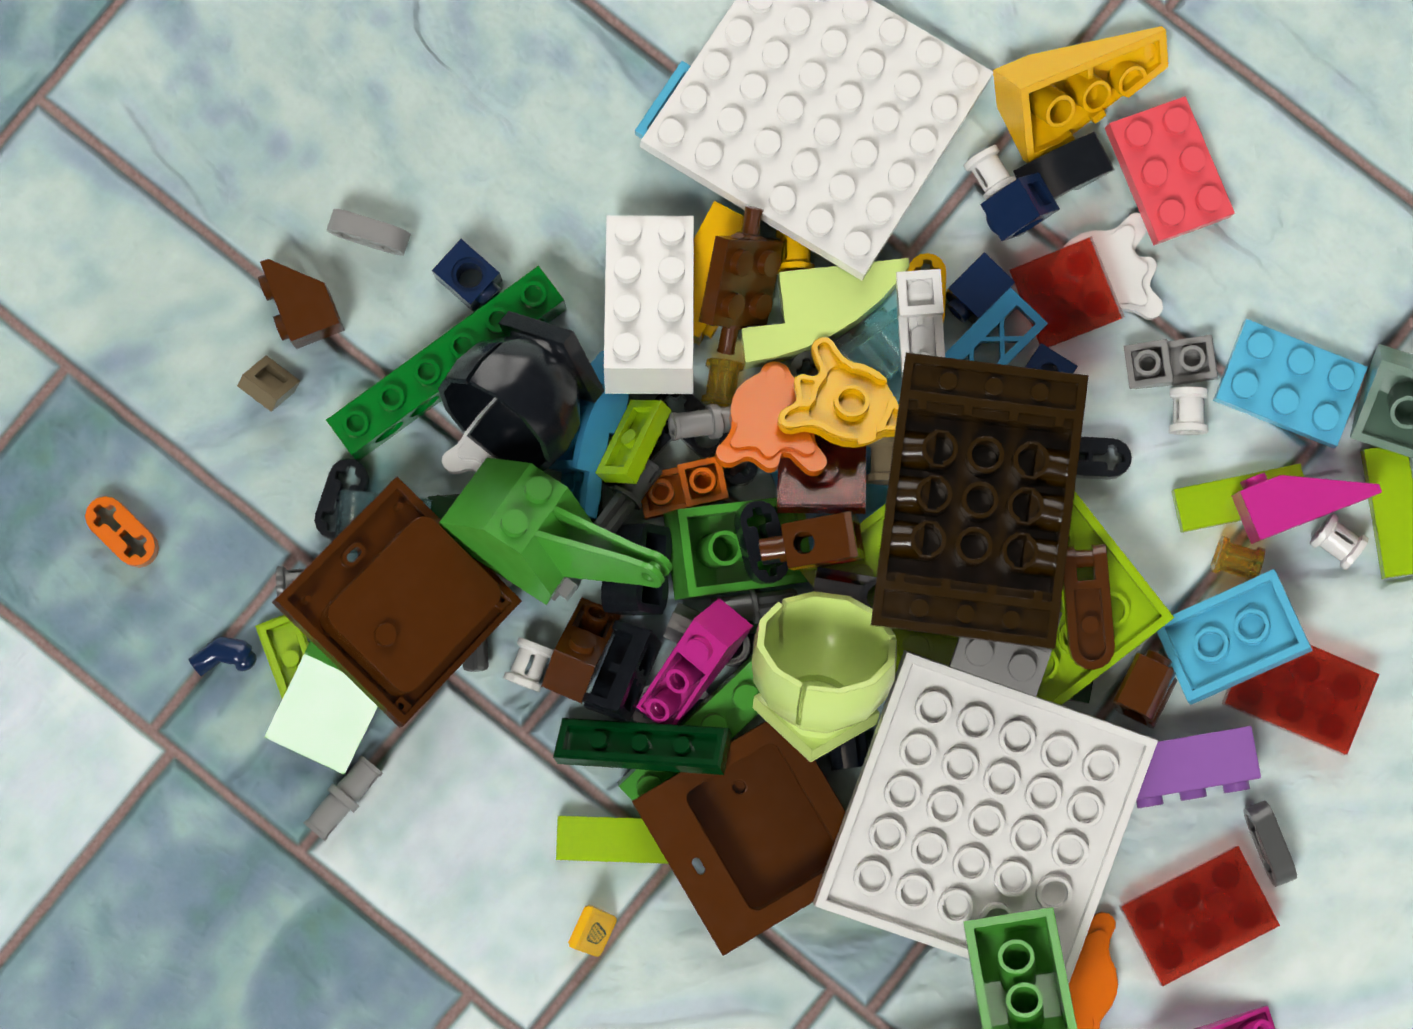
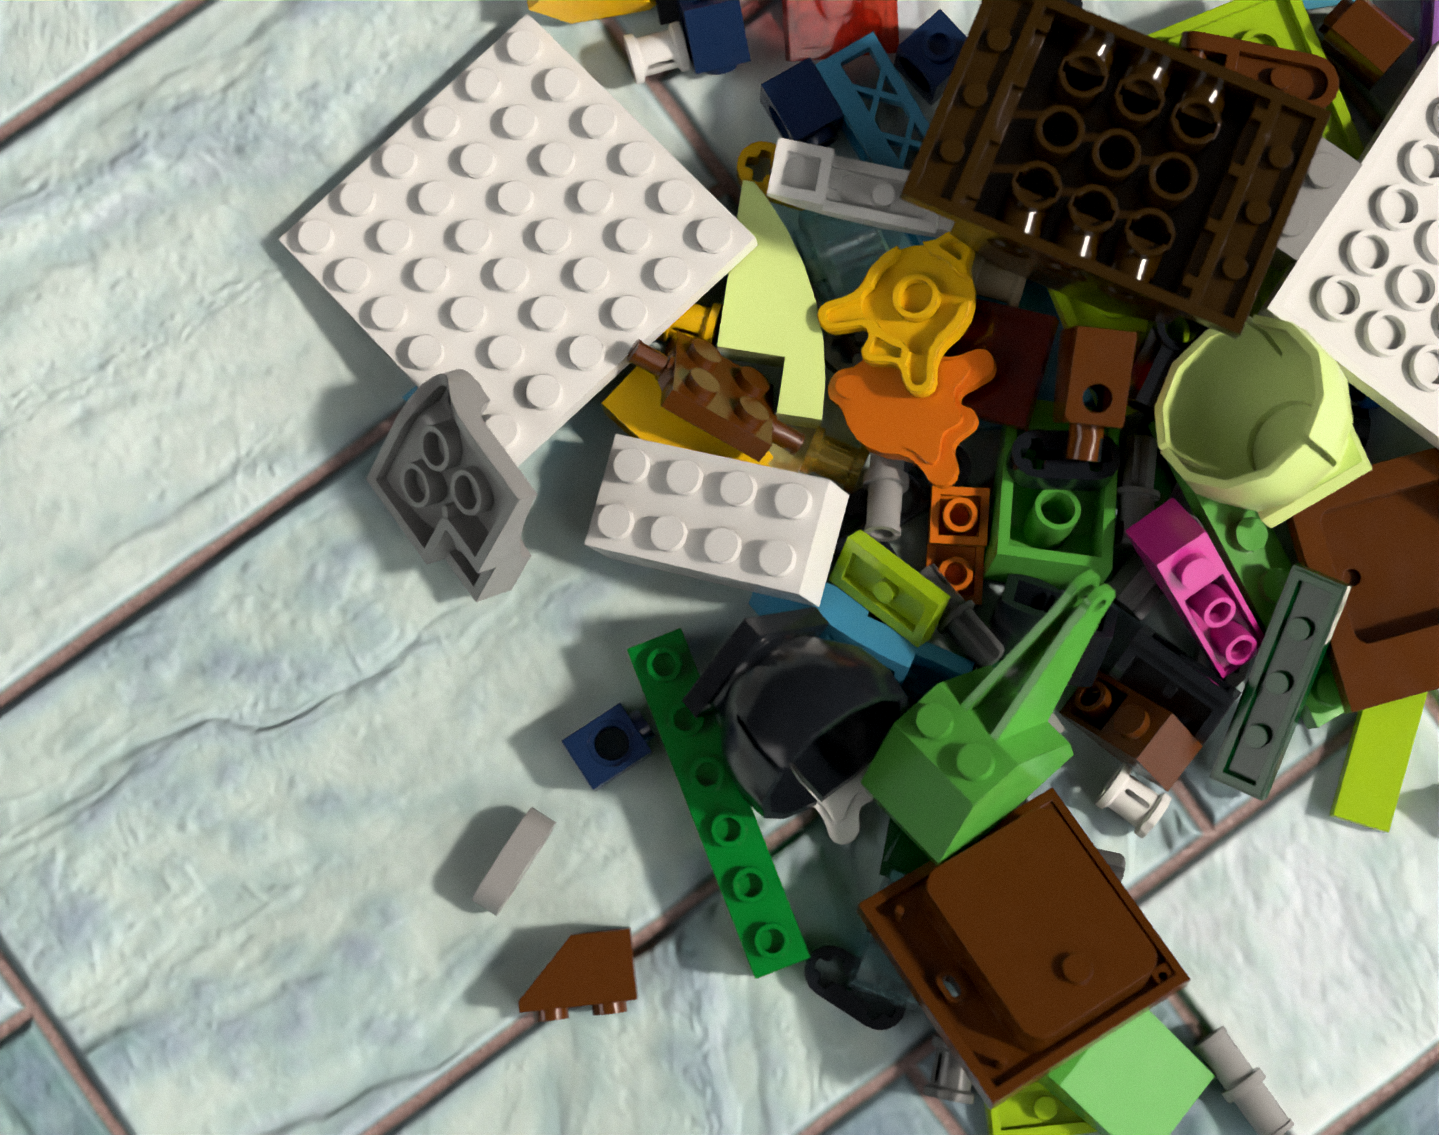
camera: 75 degrees left, 0 degrees up
dark tan plate [237,355,300,412] -> none
none -> light grey slope [366,369,537,602]

